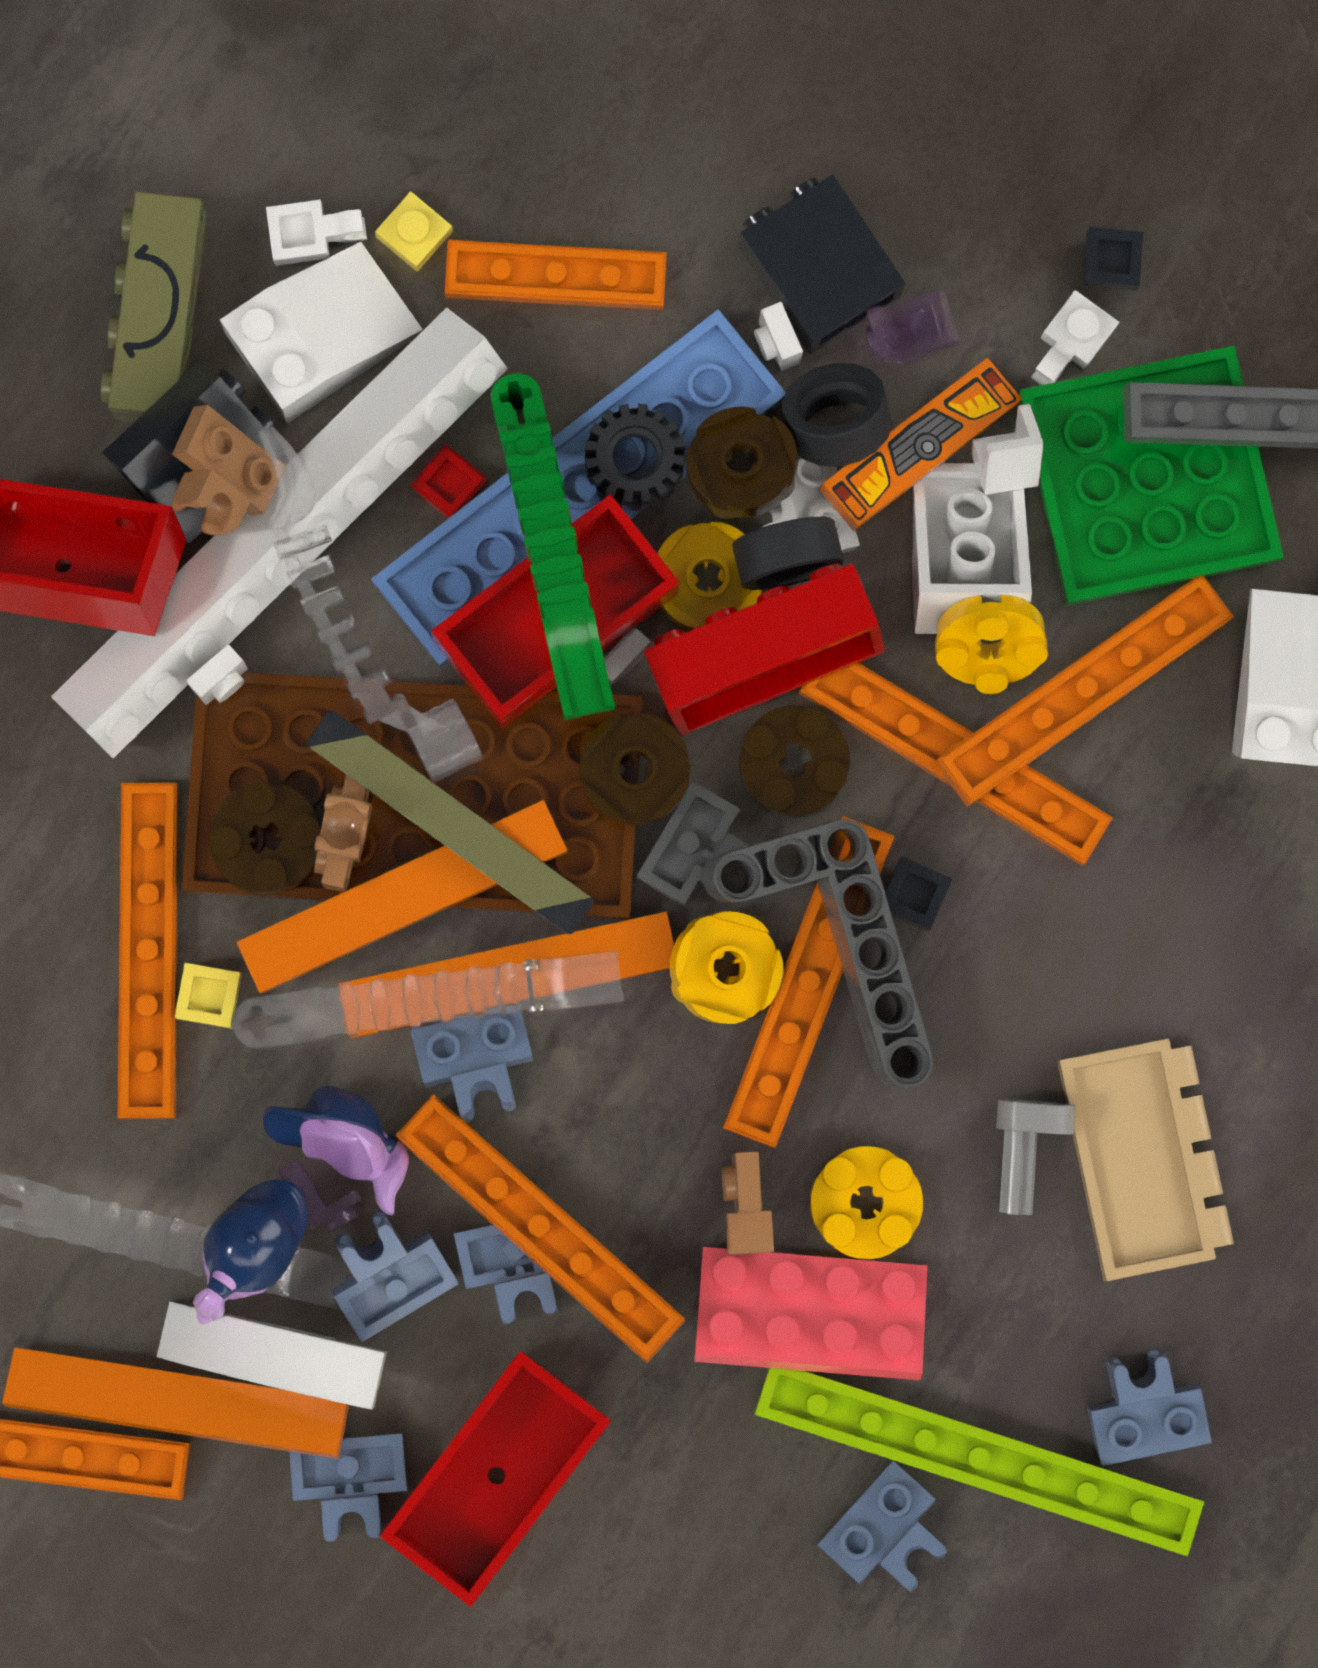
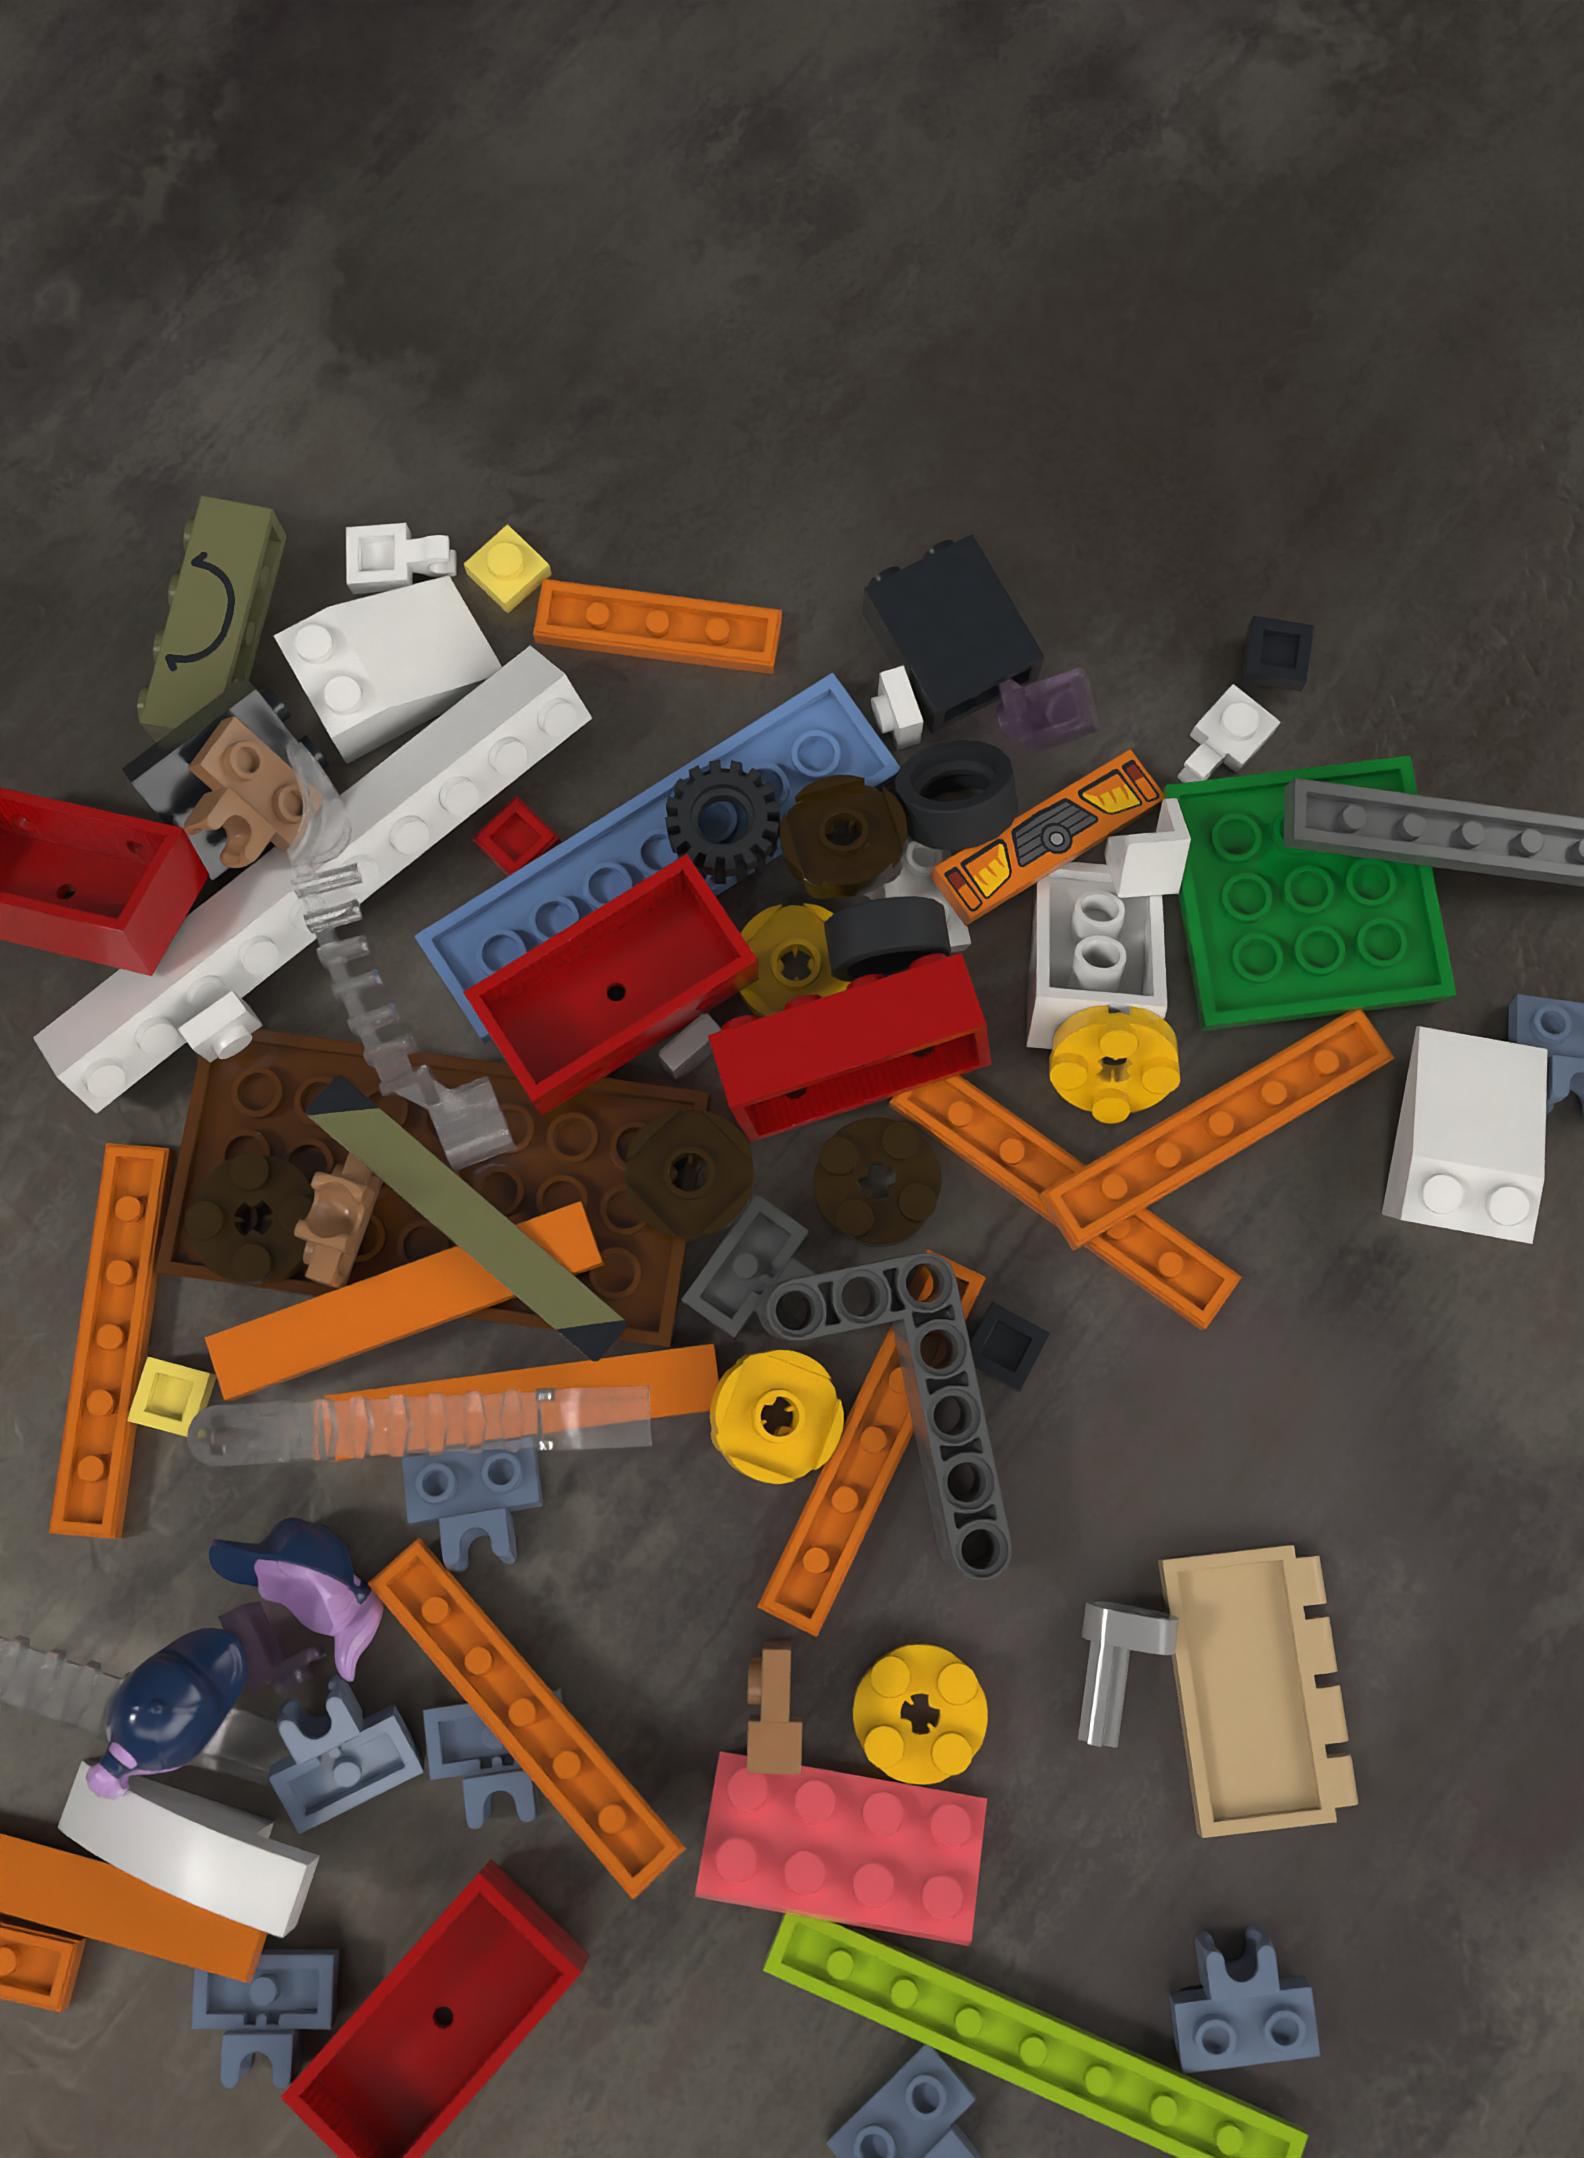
camera: 15 degrees right, 5 degrees down
green piece [491,373,615,720] -> none

